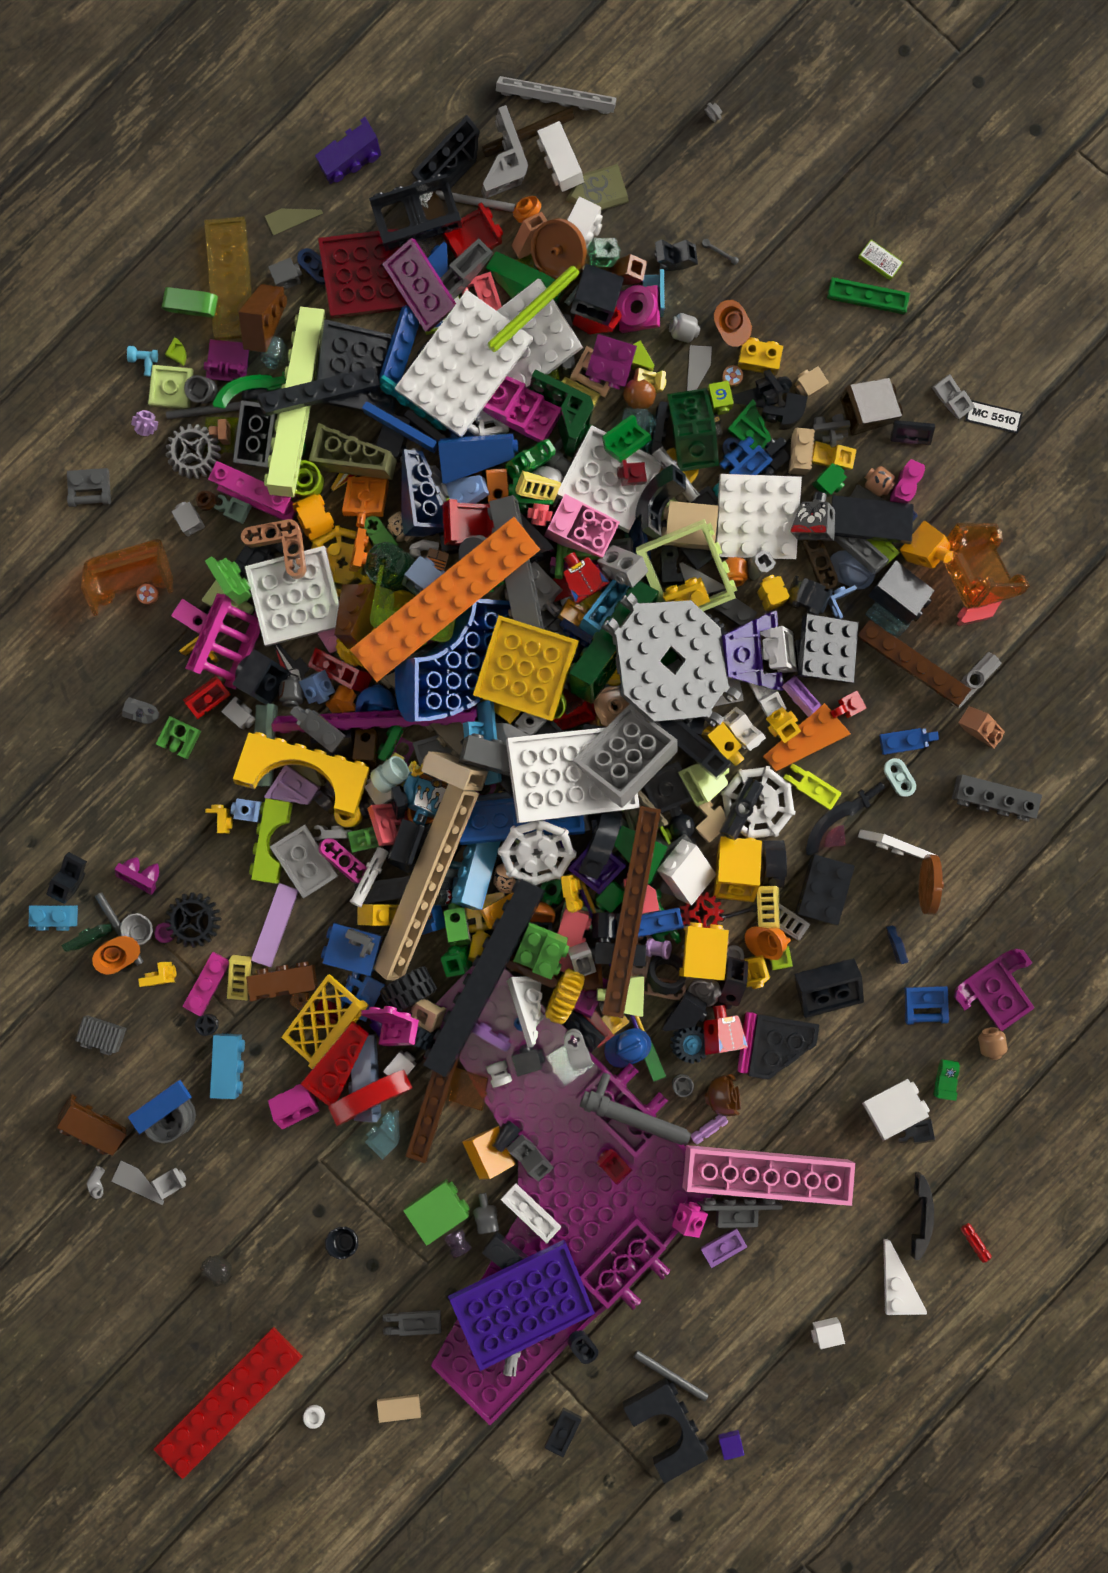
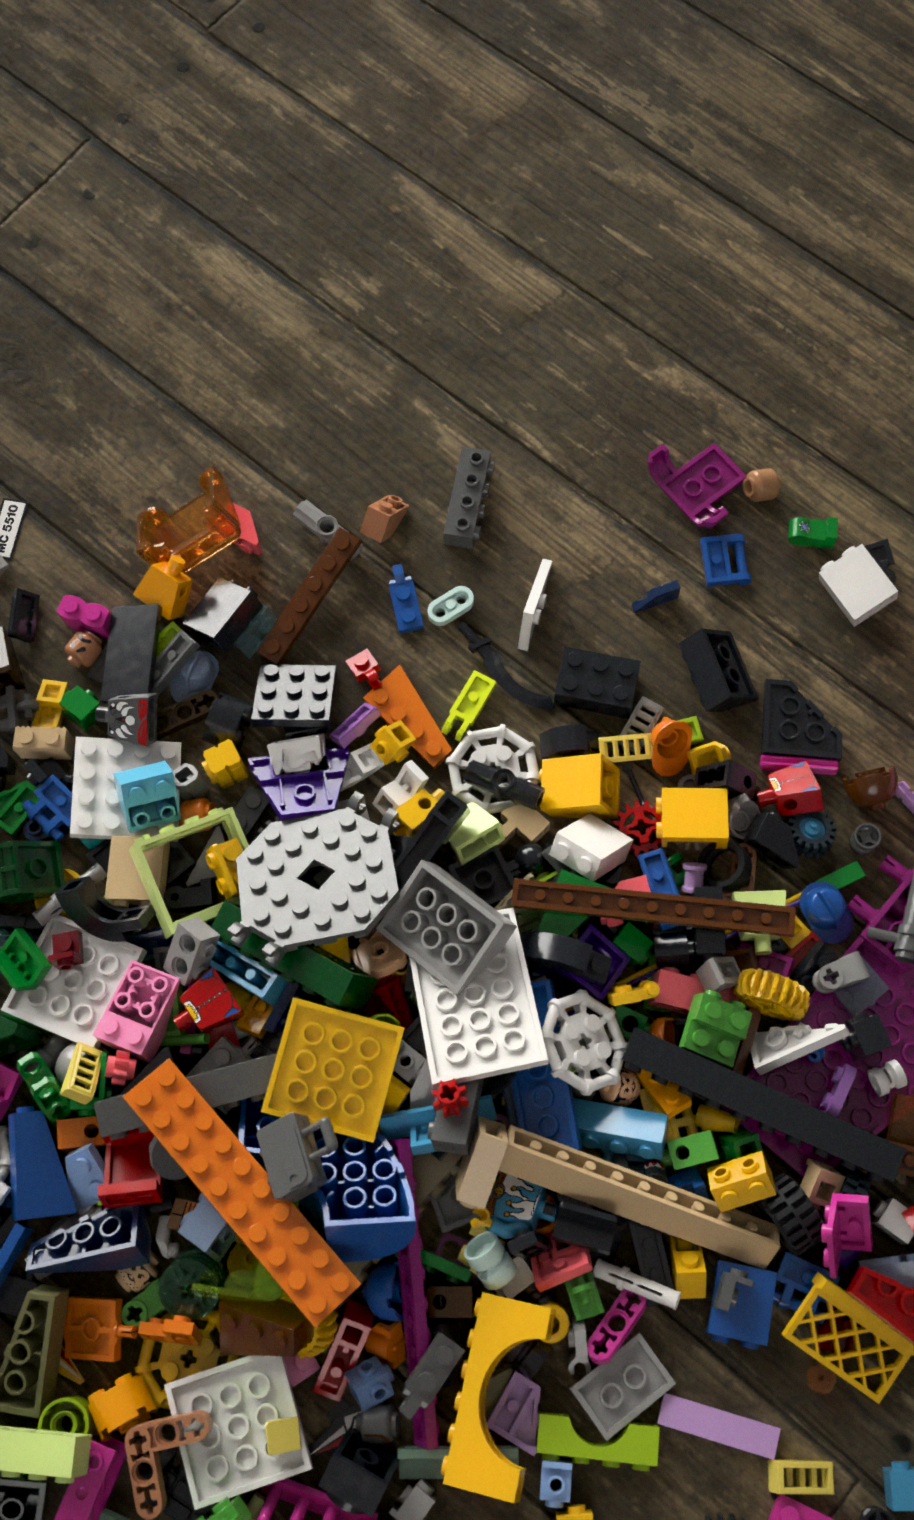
camera: 90 degrees left, 15 degrees down
reddish brown wedge [246,961,318,1001] -> none
clear pink tile [824,825,846,847] -> none
light blue bracket [828,585,857,619] -> none
dark orange piece [919,854,944,915] -> none
none -> medium azure slope [113,761,181,833]
none -> dark grey piece [257,1112,338,1202]
none -> light yellow slope [265,1416,302,1455]
none -> red gear [431,1078,469,1119]
none -> yellow brick [707,1151,776,1212]

